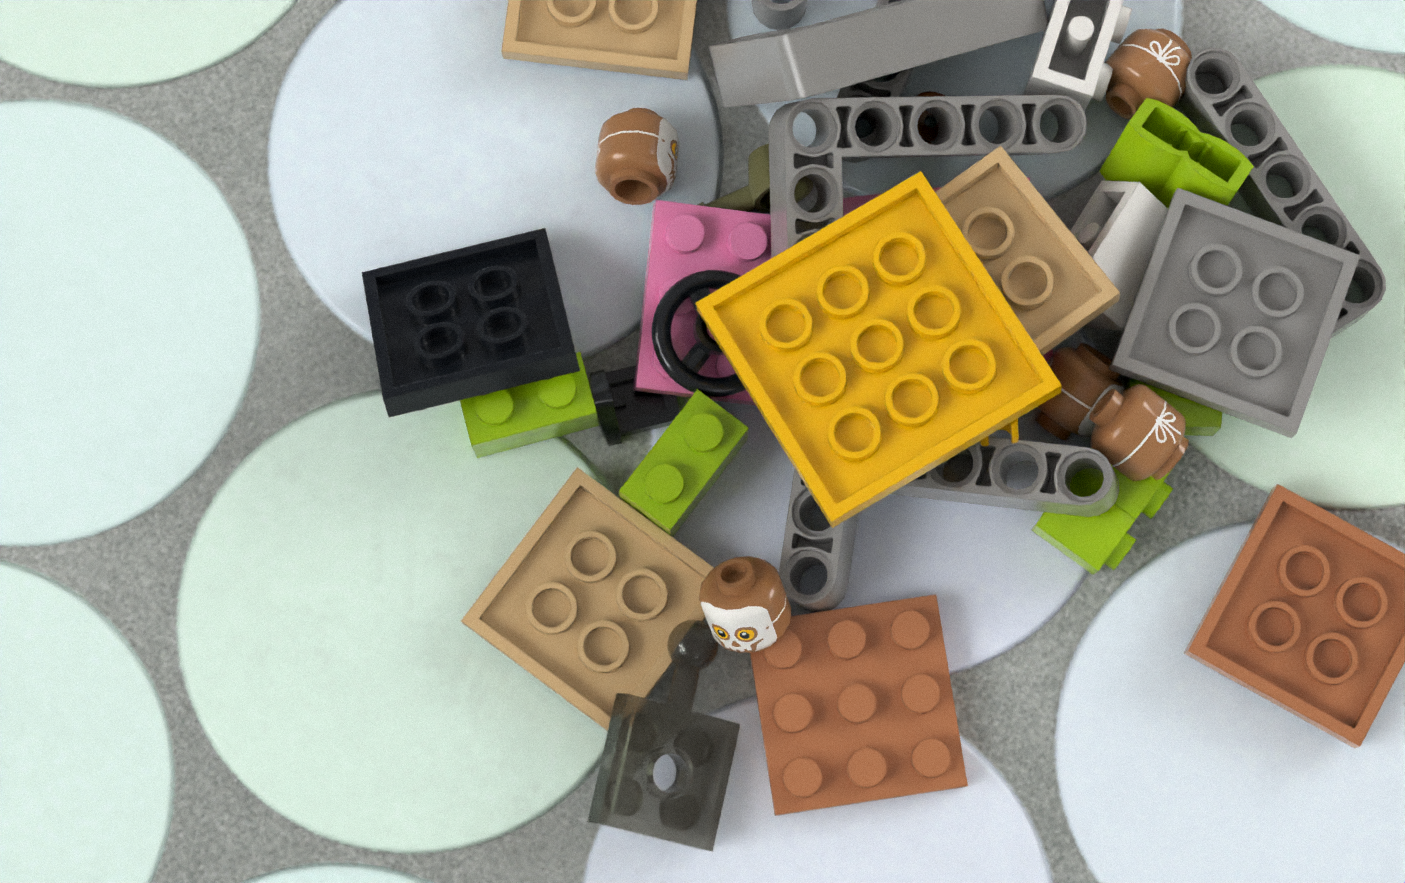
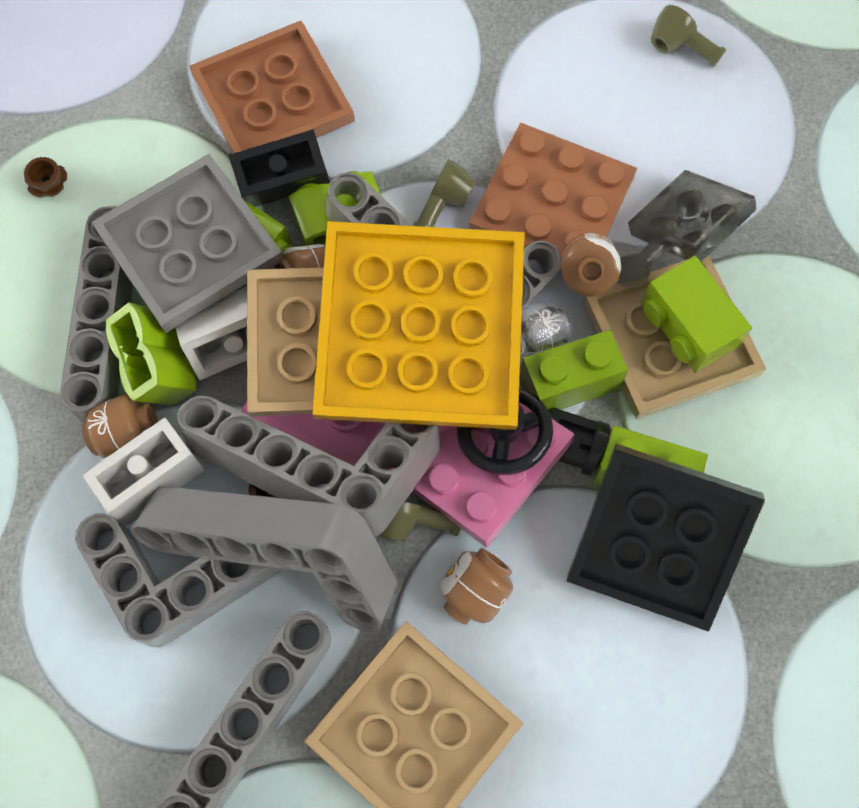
camera: 145 degrees left, 10 degrees down
medium nougat head [1089,384,1189,481] -> none
none -> black brick [229,129,330,207]
none -> olive bar [412,159,475,227]
none -> clear head [520,302,572,364]
none -> lime brick [641,255,753,373]

